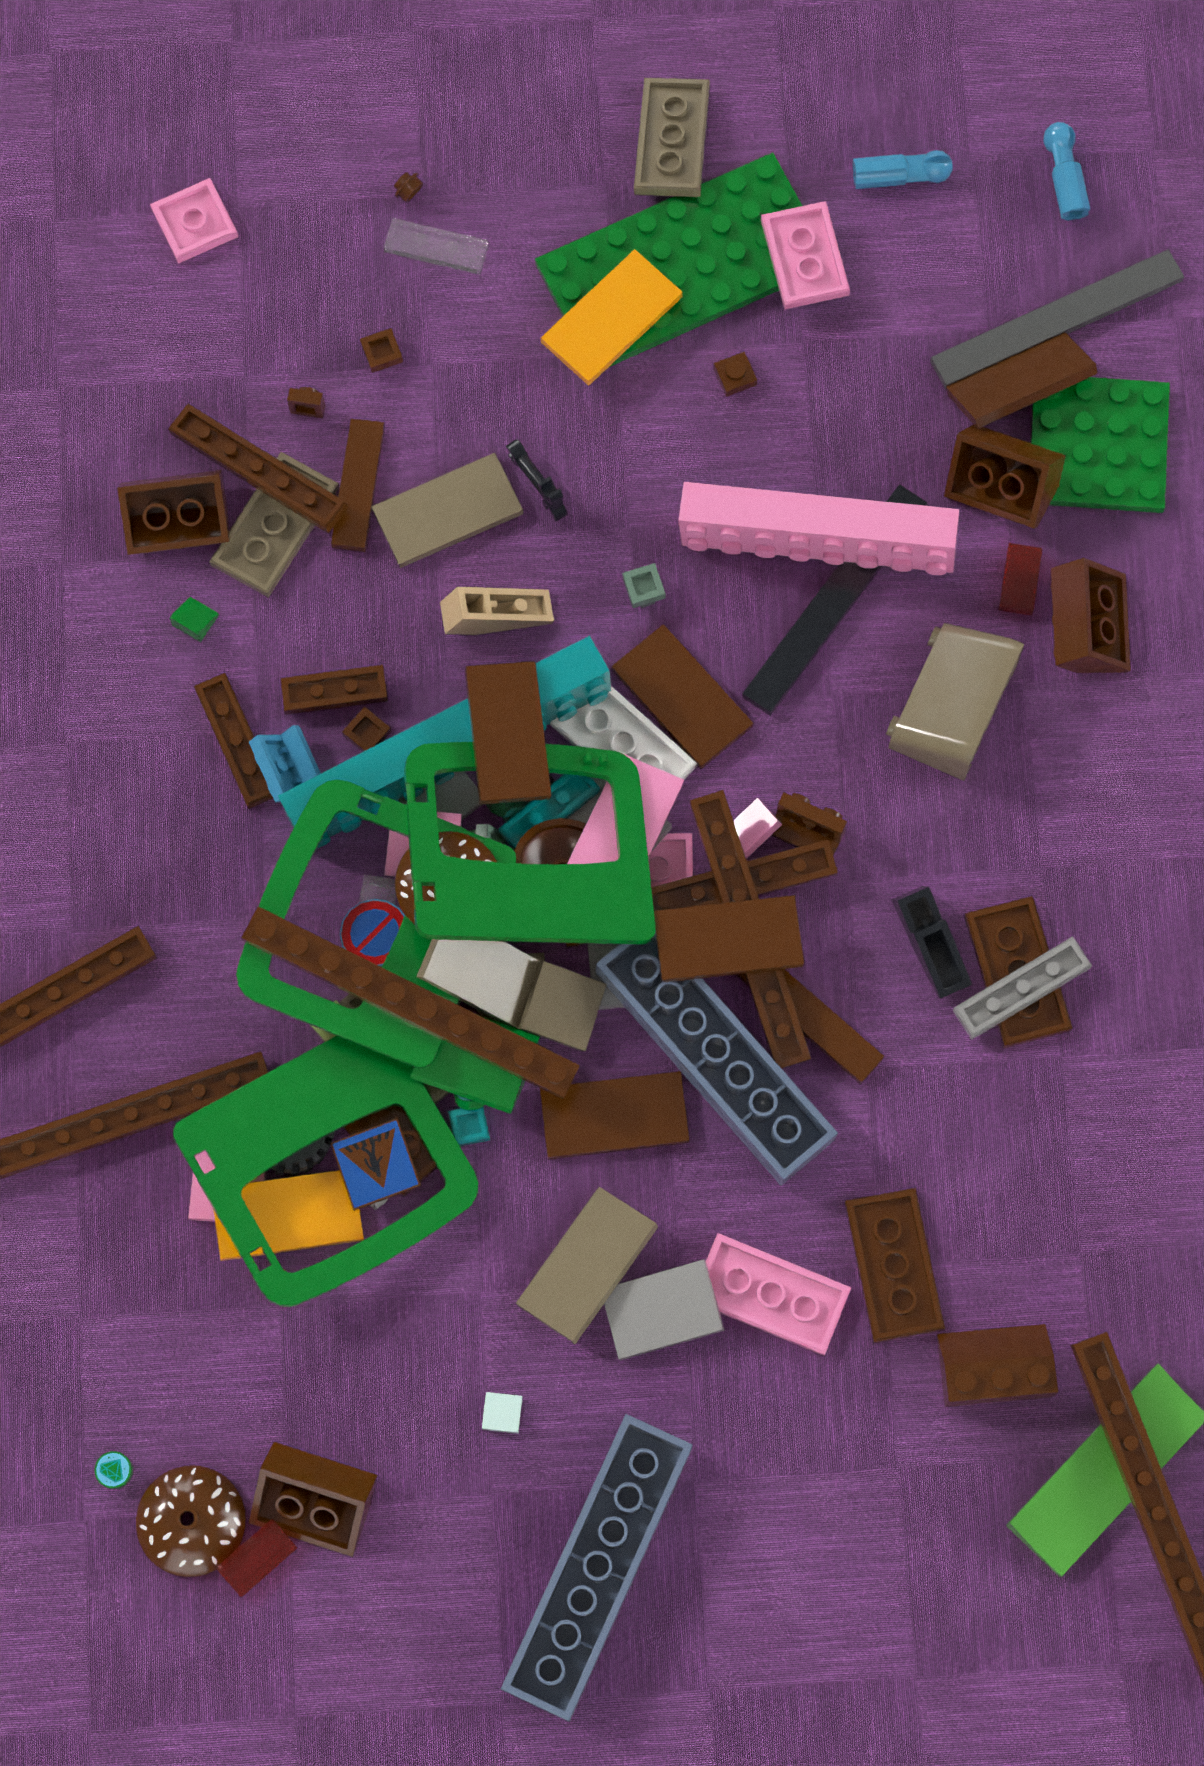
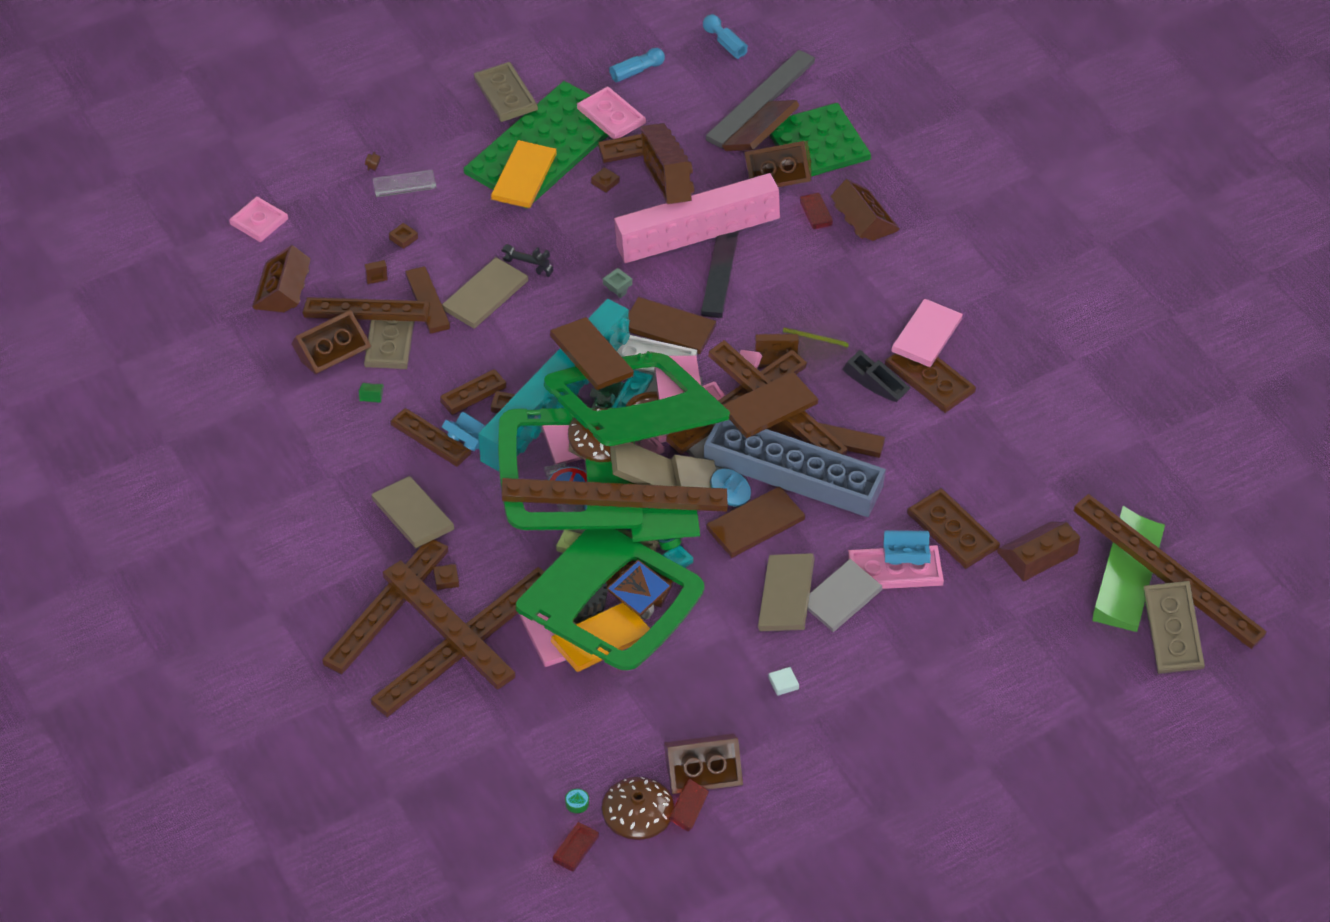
camera: 30 degrees left, 25 degrees down
tan slope [440,587,554,635] -> none
sand blue brick [501,1414,693,1722] -> none
dark tan windscreen [886,623,1024,781] -> none
light grey tile [953,936,1092,1040] -> none
none -> reddish brown slope [252,245,311,313]
none -> dark tan tile [371,476,454,548]
none -> reddish brown plate [383,560,516,690]
none -> reddish brown plate [433,564,459,590]
none -> clear red tile [553,822,599,872]
none -> reddish brown plate [598,134,643,163]
none -> reddish brown brick [641,123,694,204]
none -> dark azure piece [710,468,751,507]
none -> clear neon green piece [783,327,849,348]
none -> dark azure bracket [883,530,931,565]
none -> bright pink tile [891,299,963,367]
none -> dark tan tile [1143,581,1205,674]

